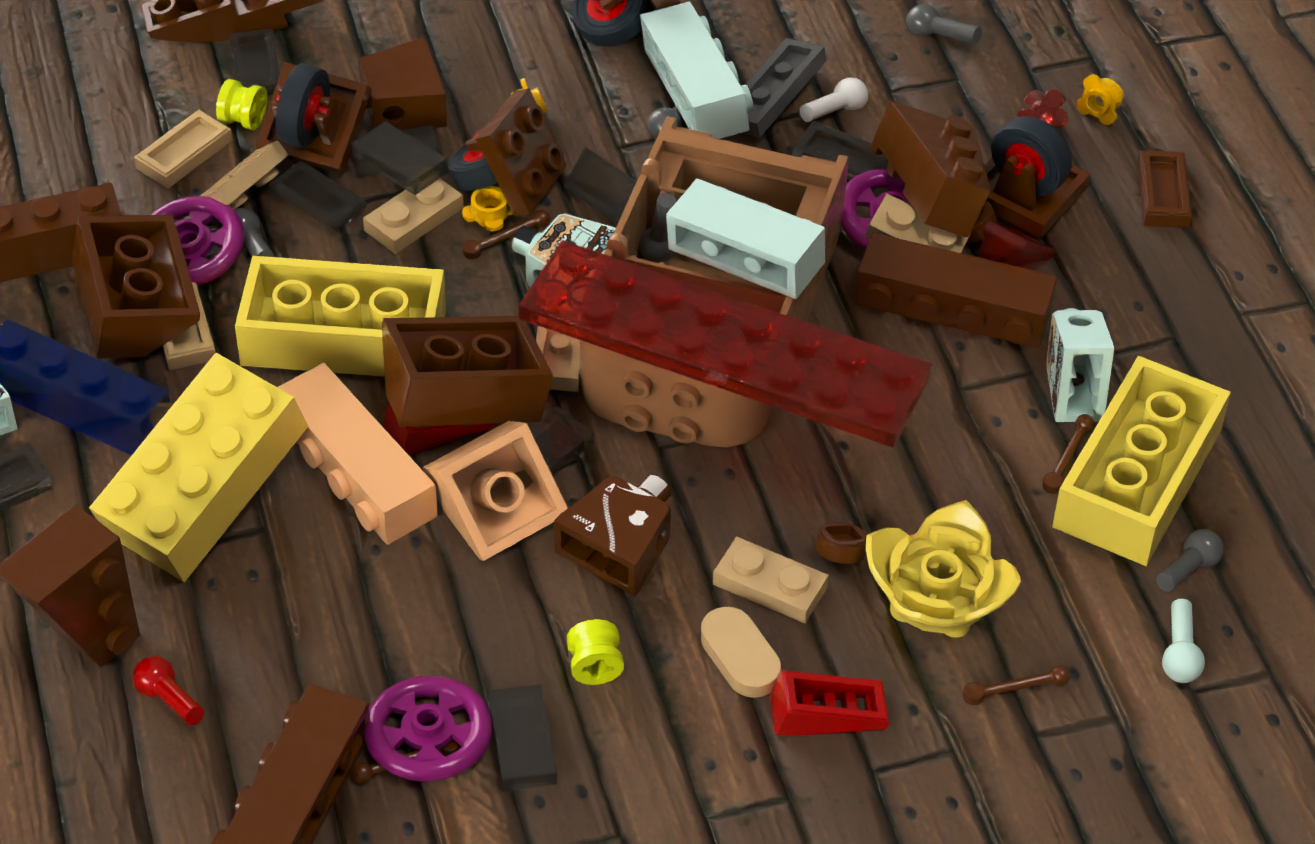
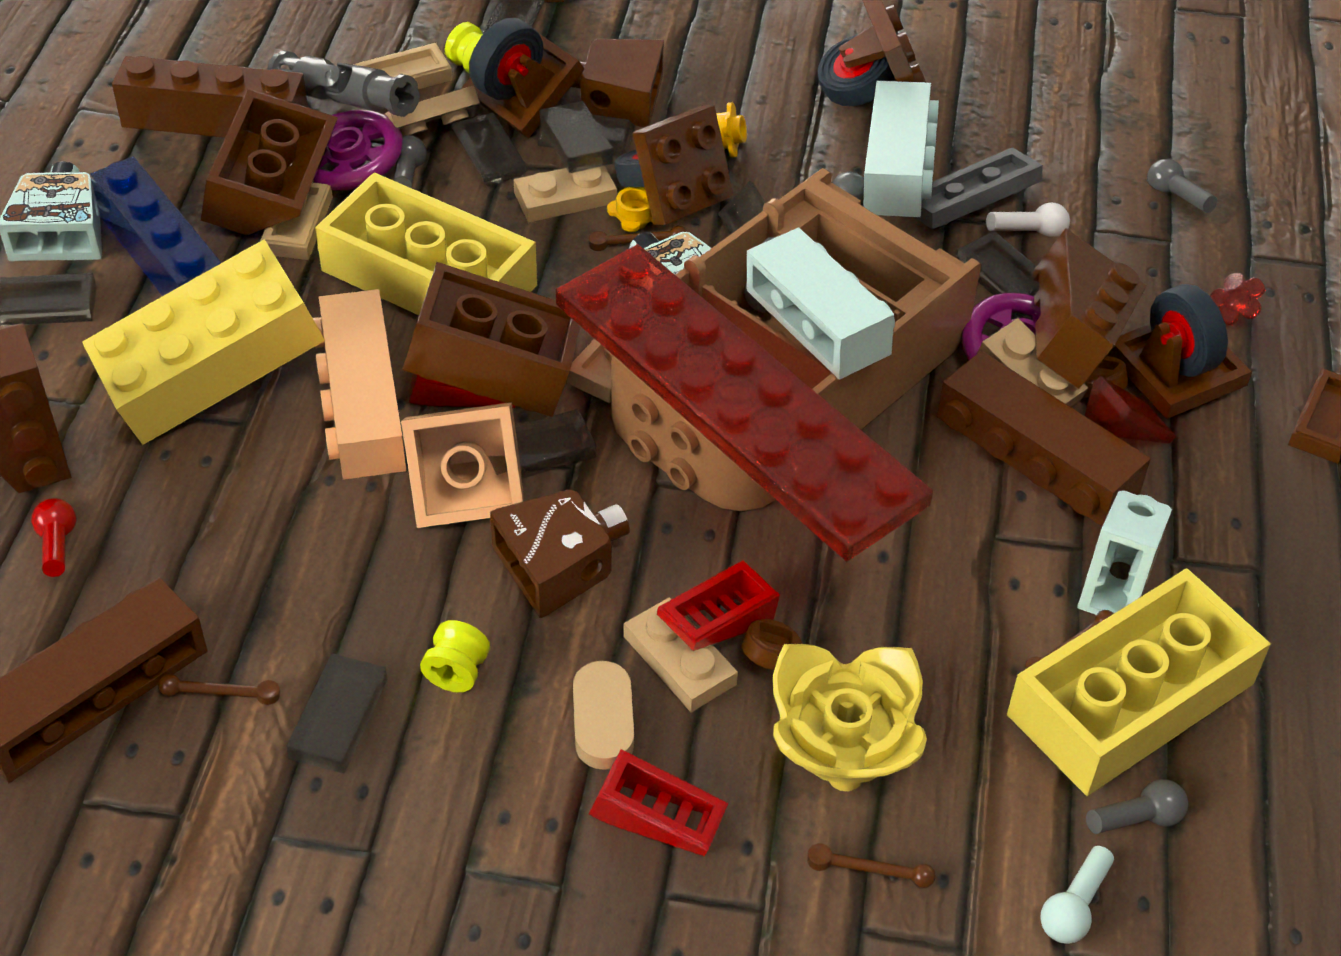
camera: 25 degrees right, 0 degrees up
magenta plate [363,676,493,782] -> none
yellow plate [1076,74,1124,125] -> none
none -> dark grey piece [267,50,420,117]
none -> red slope [657,560,780,651]

